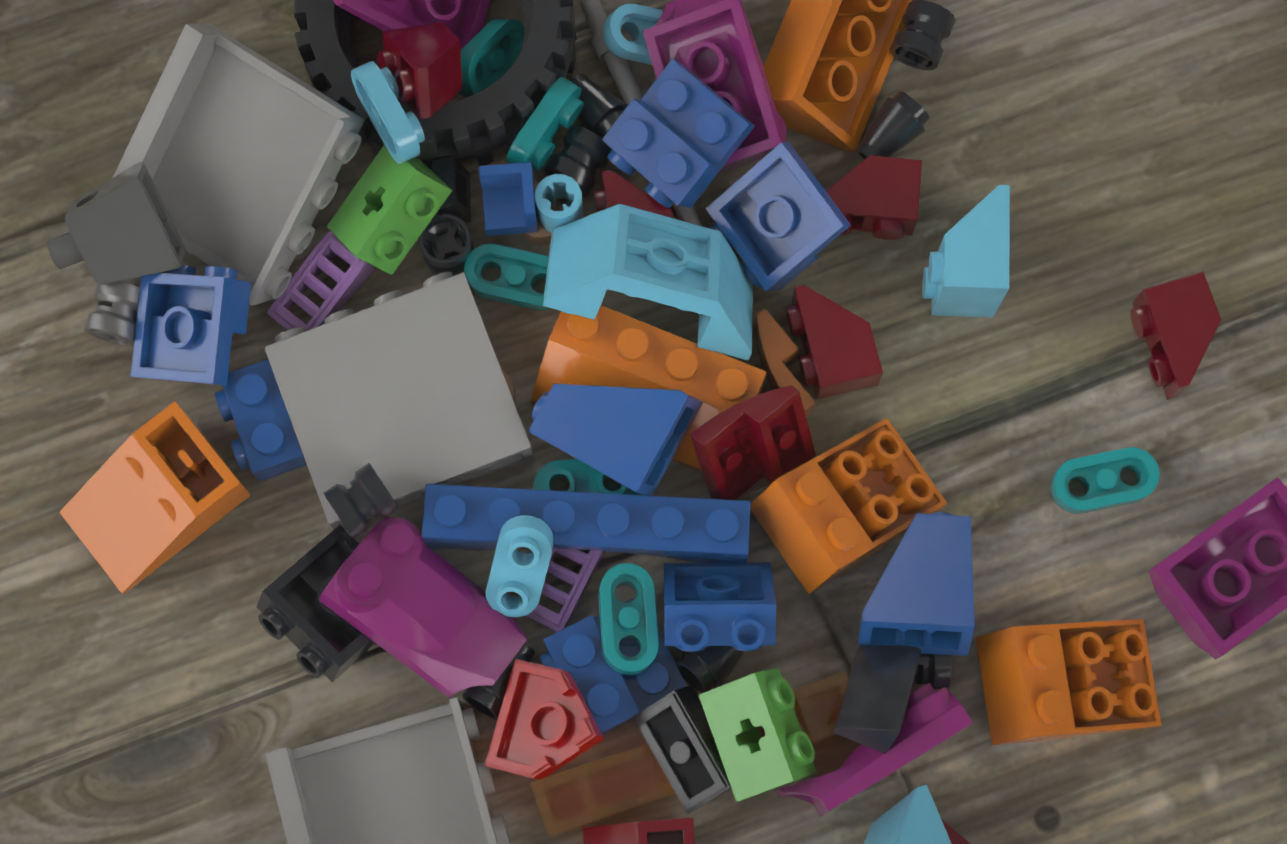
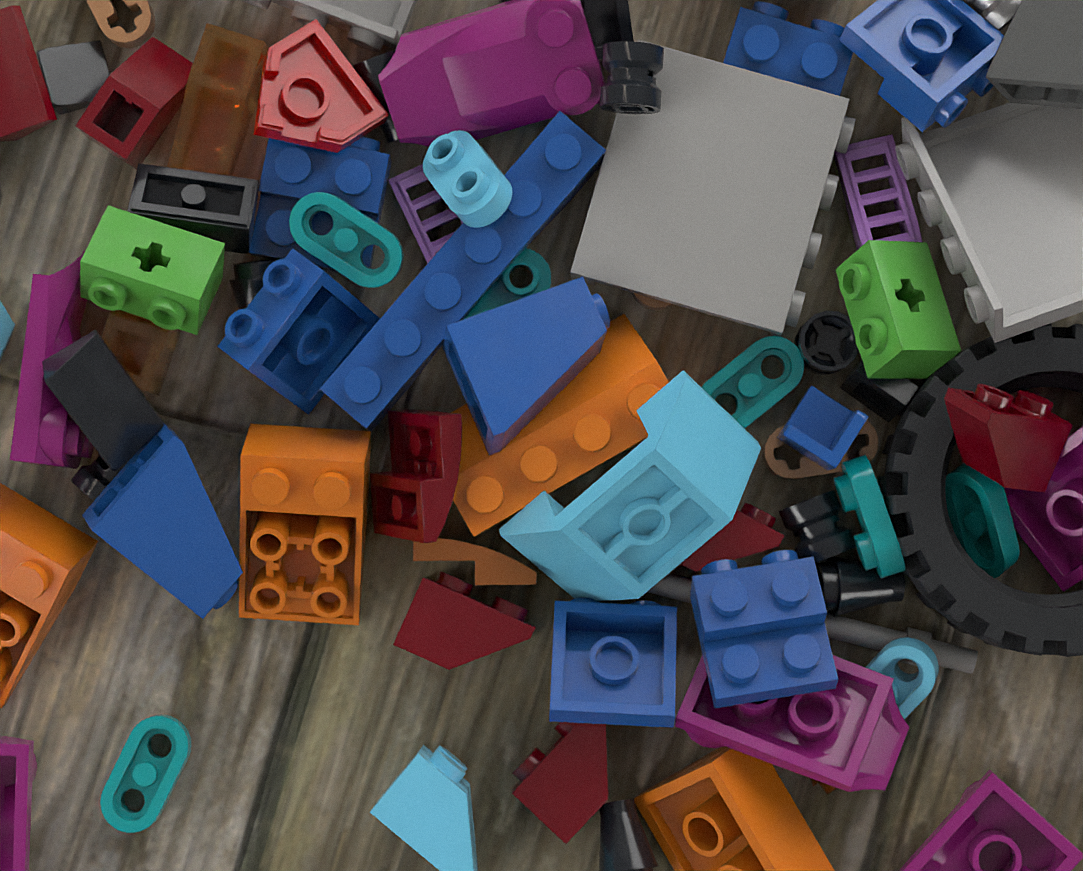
camera: 125 degrees right, 10 degrees up
medium azure plate [351,61,425,164] -> none
medium azure gear [535,174,583,233] -> none

